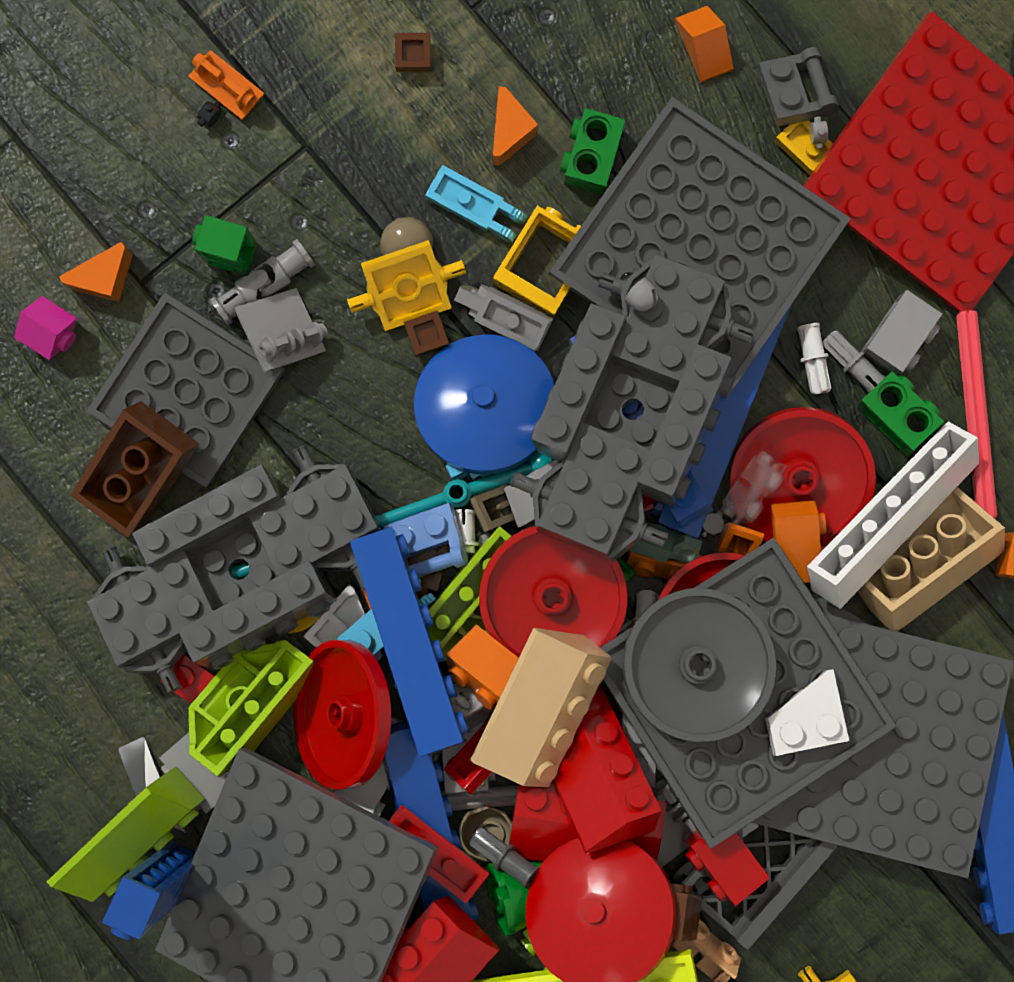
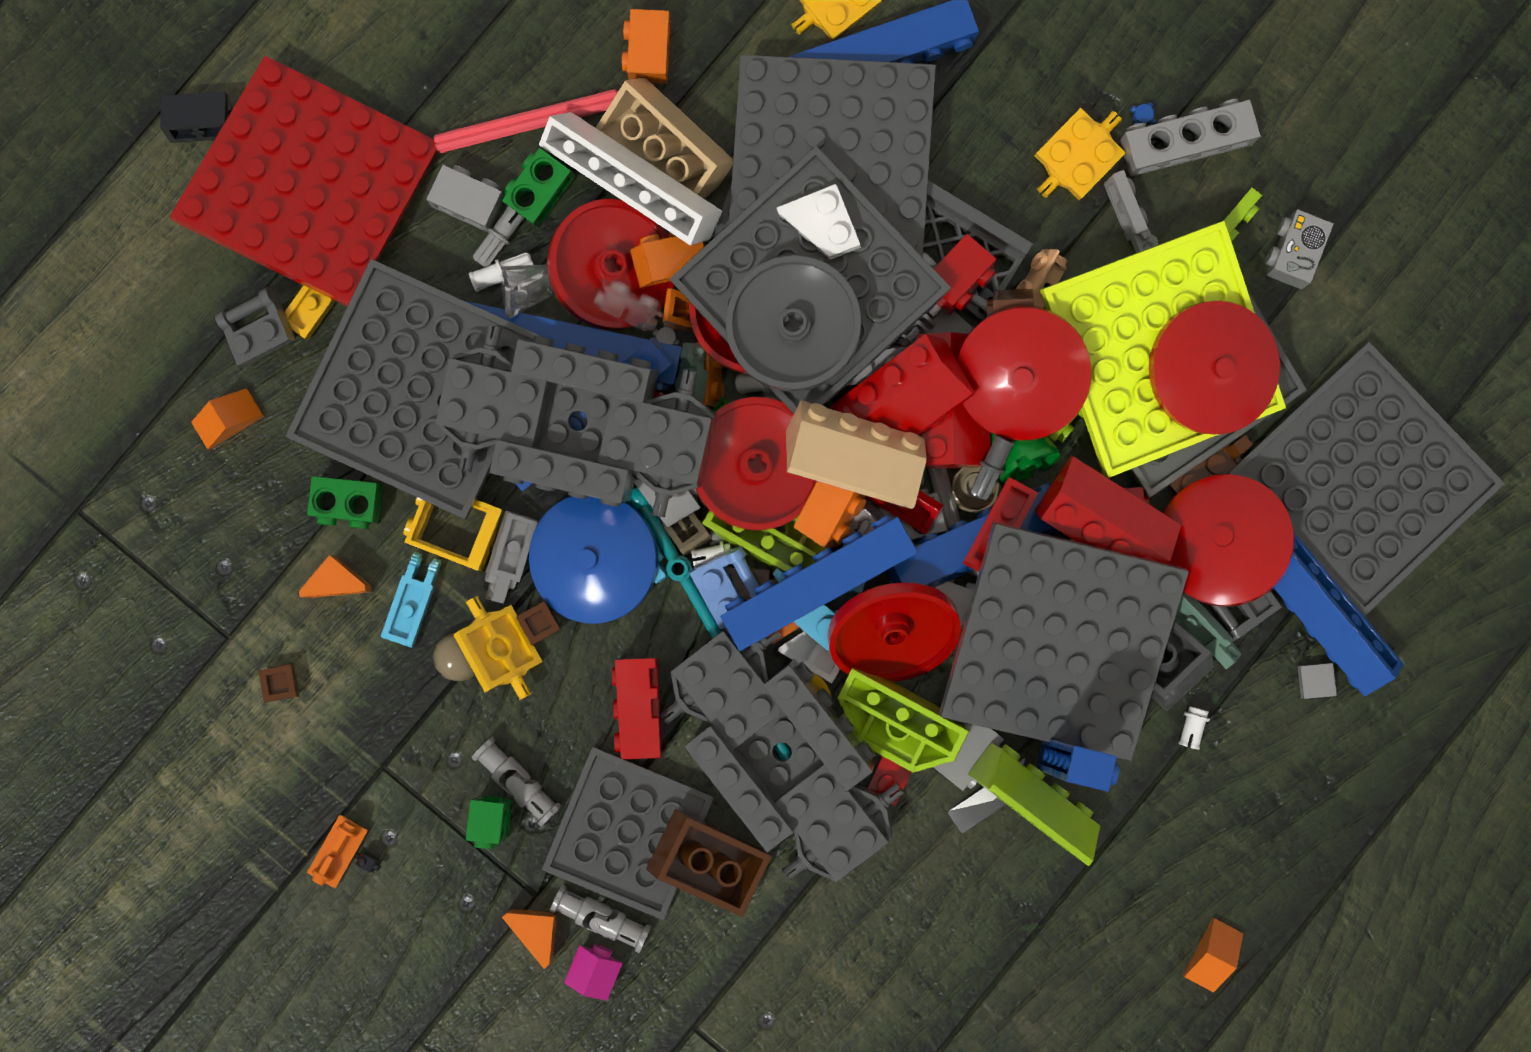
camera: 95 degrees left, 0 degrees up
light grey hinge [234,288,327,373] -> none
light grey hinge [625,278,659,311] -> none
light grey piece [809,116,828,148] -> none
none -> clear slope [501,264,552,318]
none -> light grey piece [550,885,652,953]
none -> red wedge [612,658,662,759]

